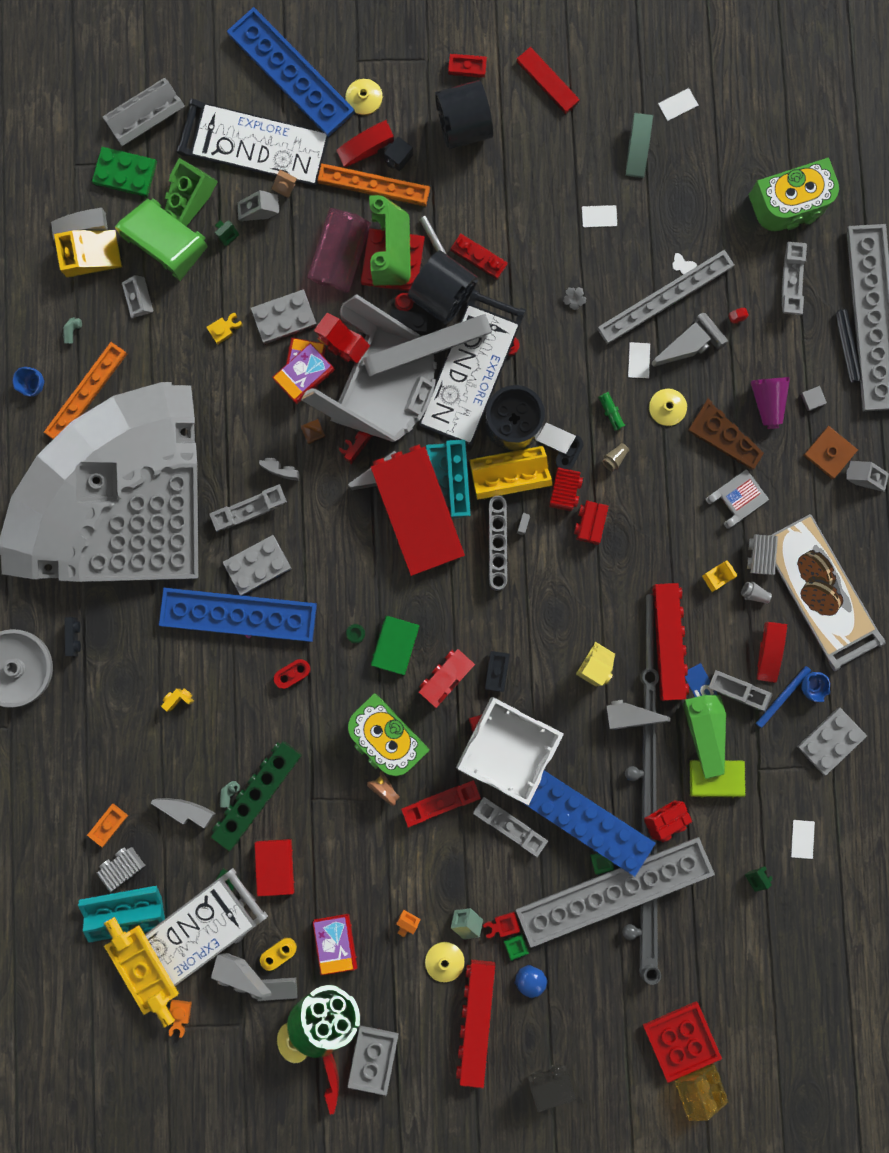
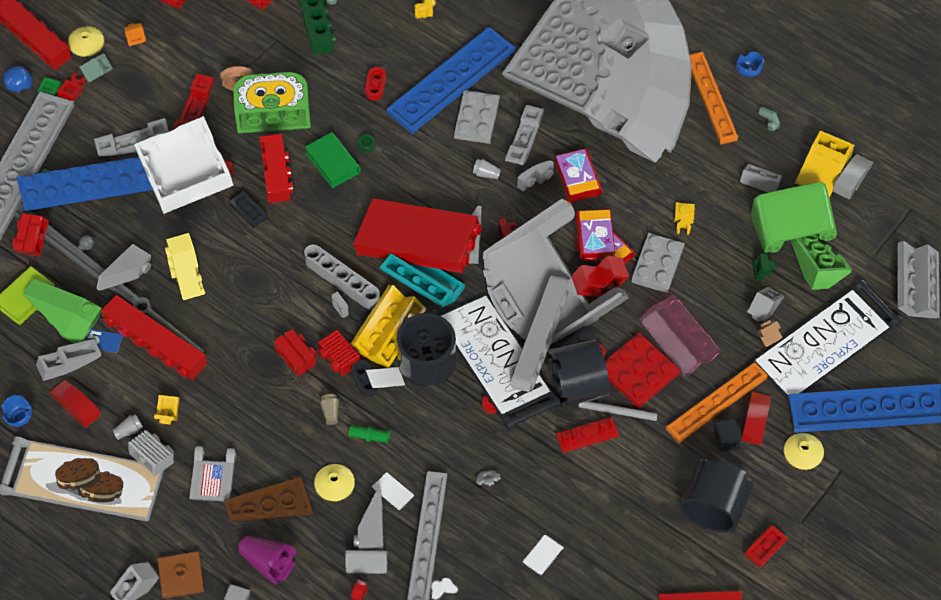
camera: 130 degrees right, 25 degrees down
green plate [92,147,157,197] -> none
bright green windscreen [369,195,411,286] -> none
blue bar [755,666,811,728] -> none
none -> light grey cone [472,159,501,180]
none -> piece [555,149,603,203]

